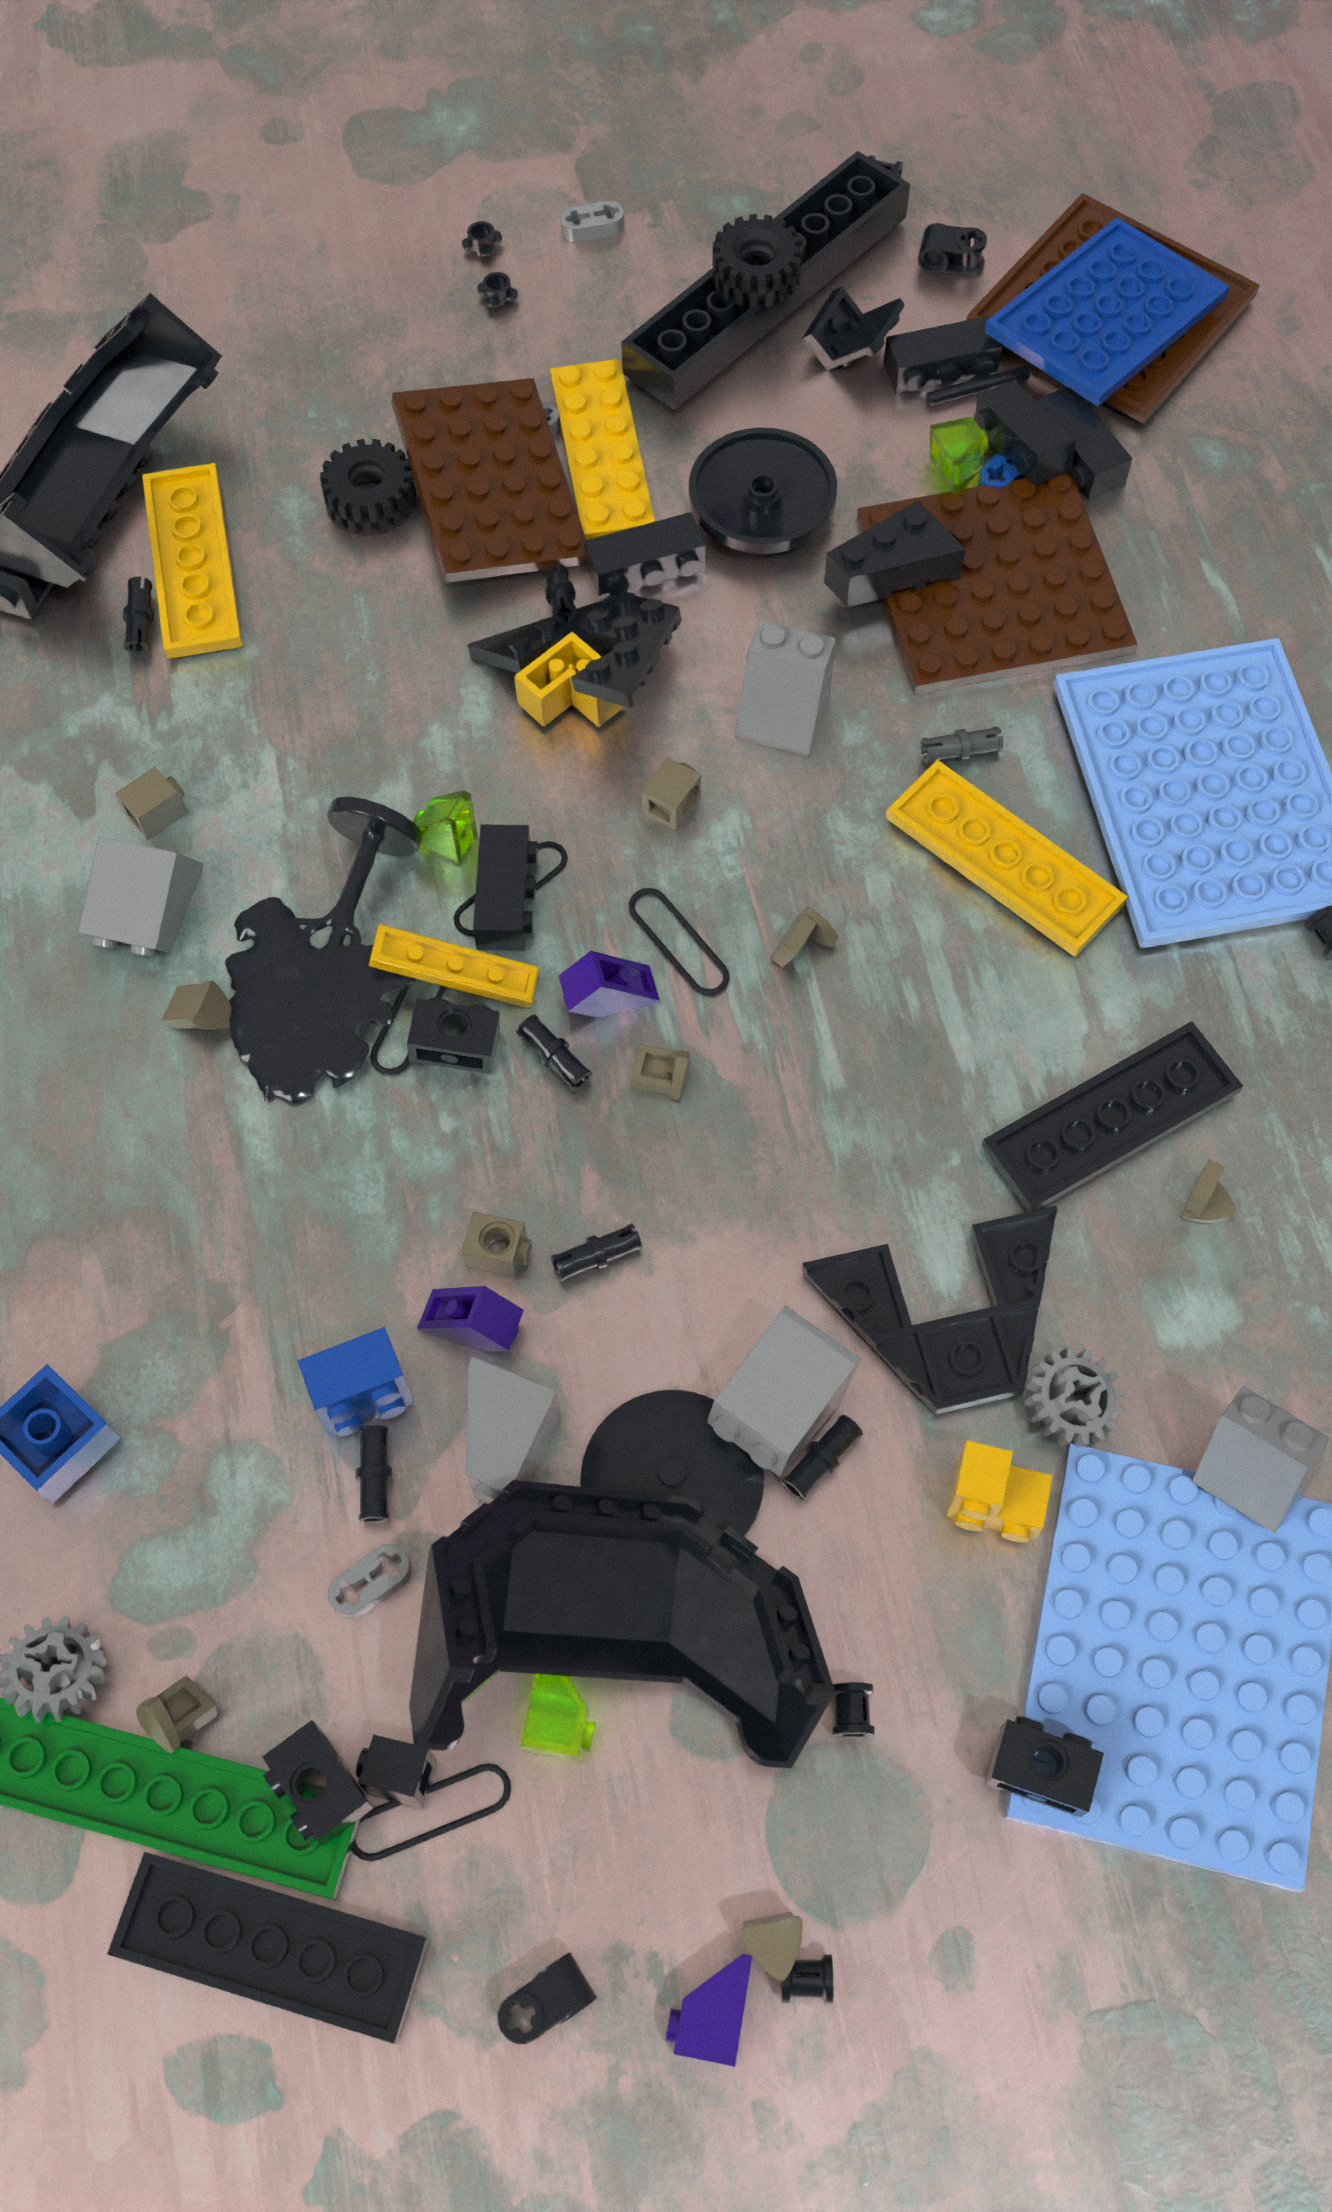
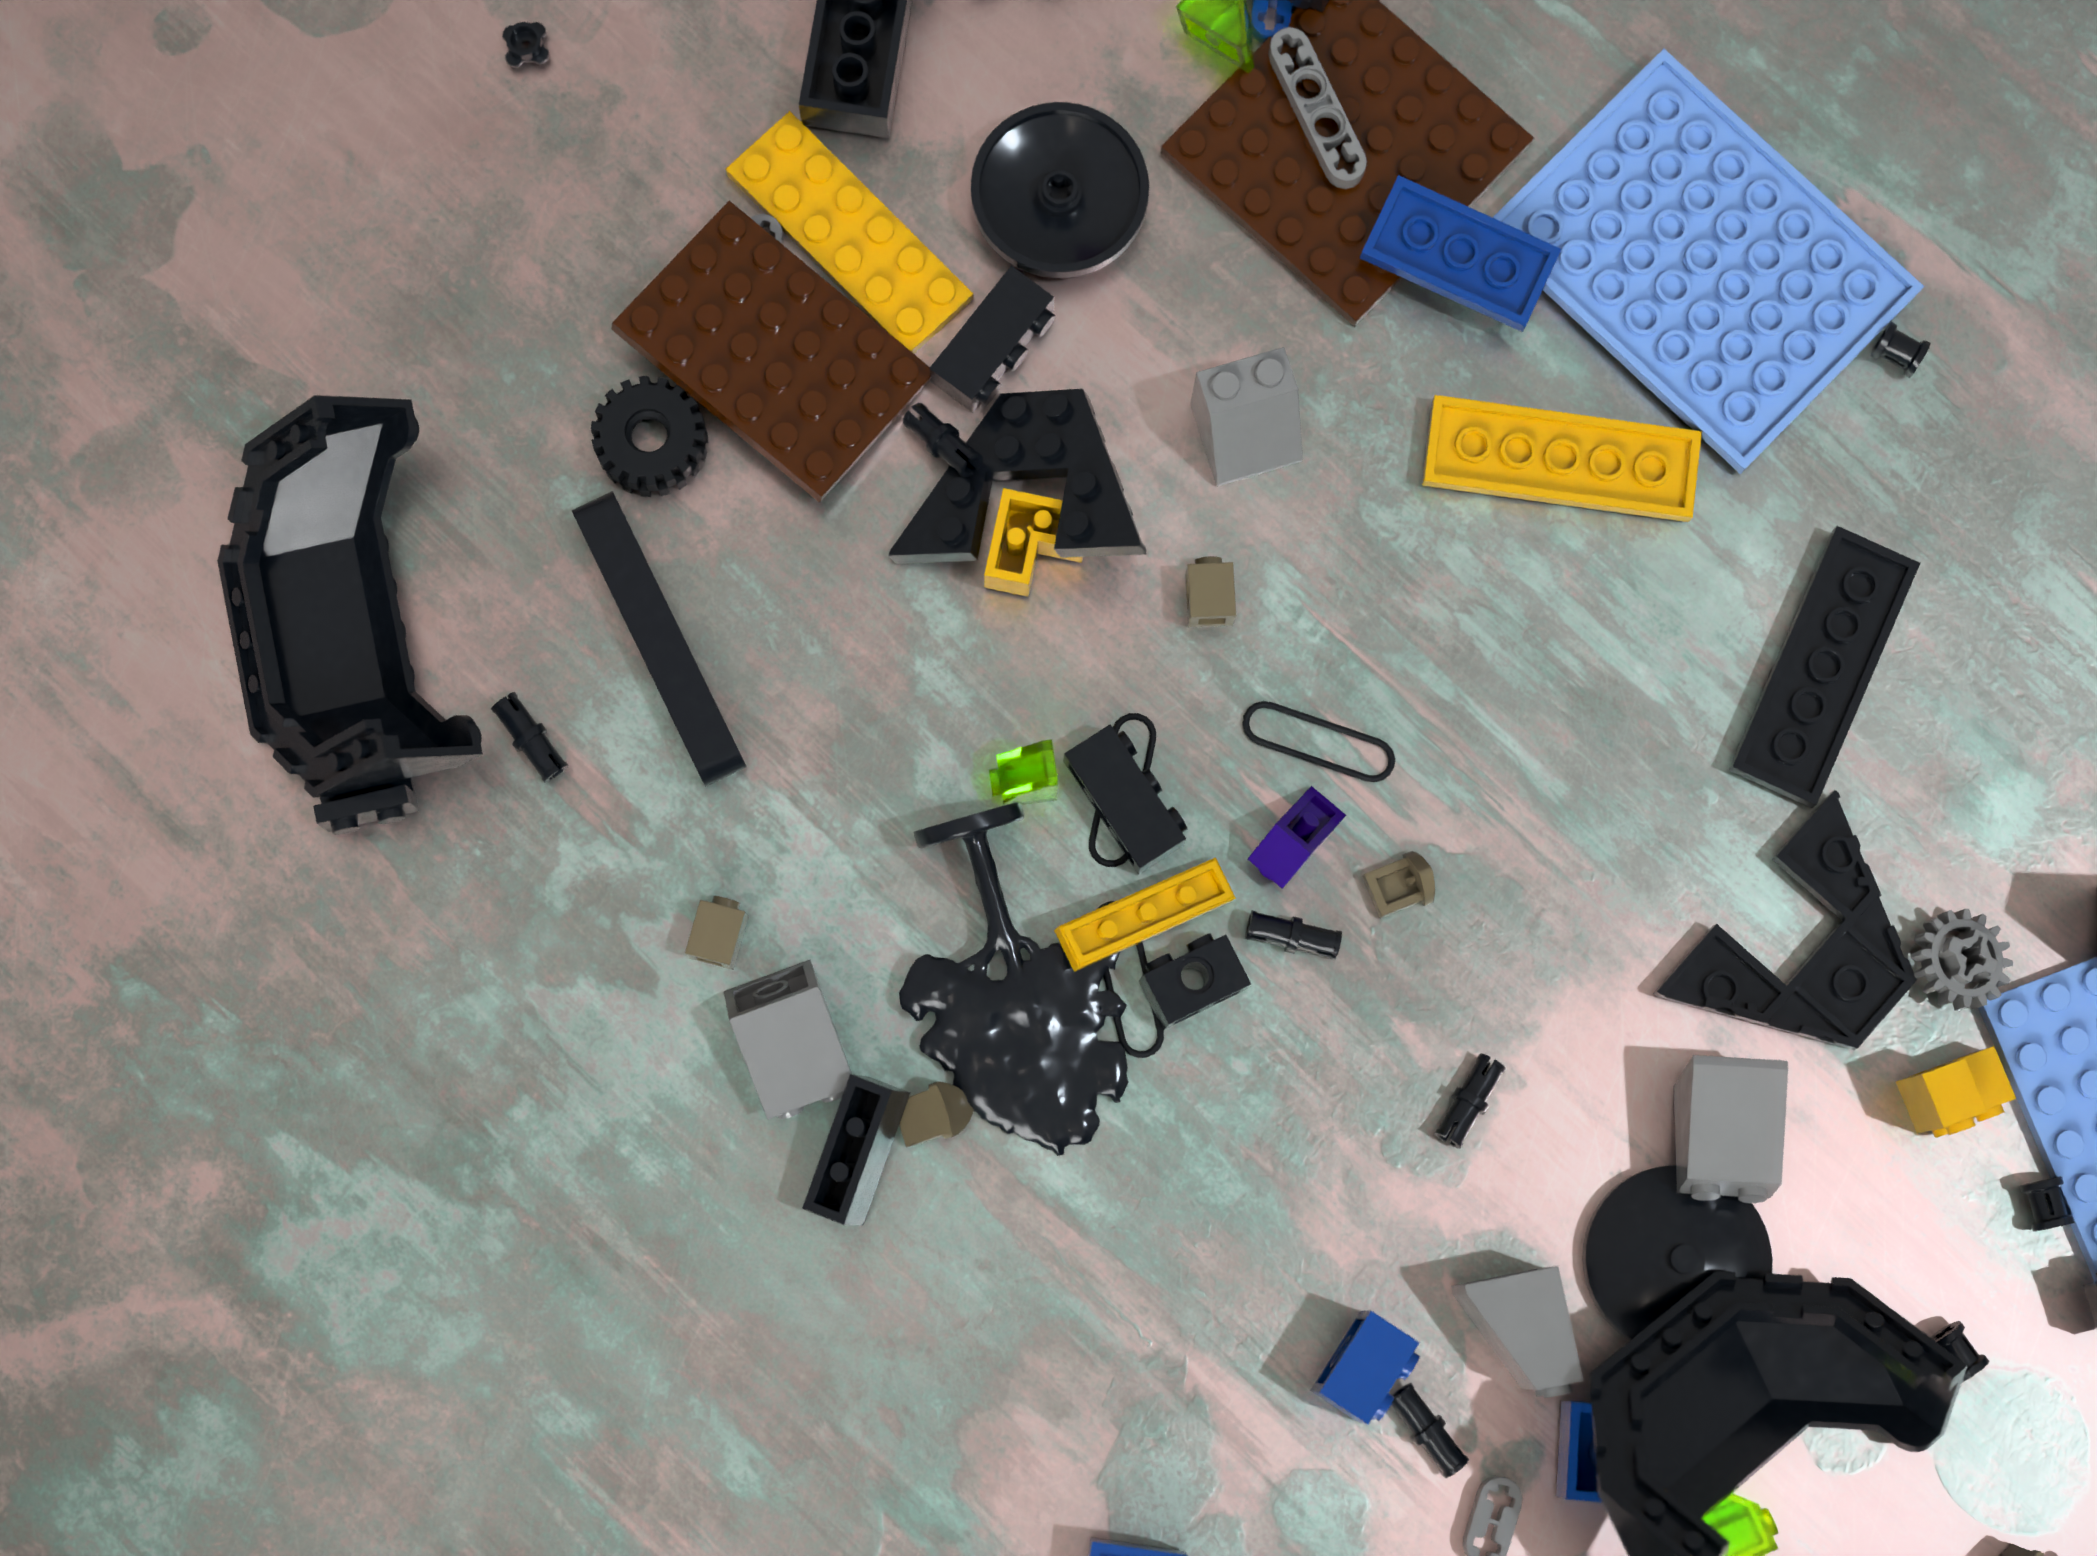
camera: 40 degrees left, 15 degrees up
yellow plate [142,463,243,659] -> none
dark purple slope [417,1286,524,1351] -> none
dark tan brick [461,1211,532,1278] -> none
black plate [477,272,518,308] -> none
dark tan tile [770,907,838,968] -> none
black pin [781,1415,863,1501] -> none
black wedge [824,500,966,607] -> none
dark grey pin [920,726,1003,764] -> none
dark tan tile [1181,1159,1237,1223] -> none
none -> black beam [572,491,747,787]
none -> black brick [802,1074,910,1226]
none -> light grey beam [1268,27,1367,189]
none -> blue plate [1360,175,1562,332]
none -> black bush [2020,1176,2075,1232]

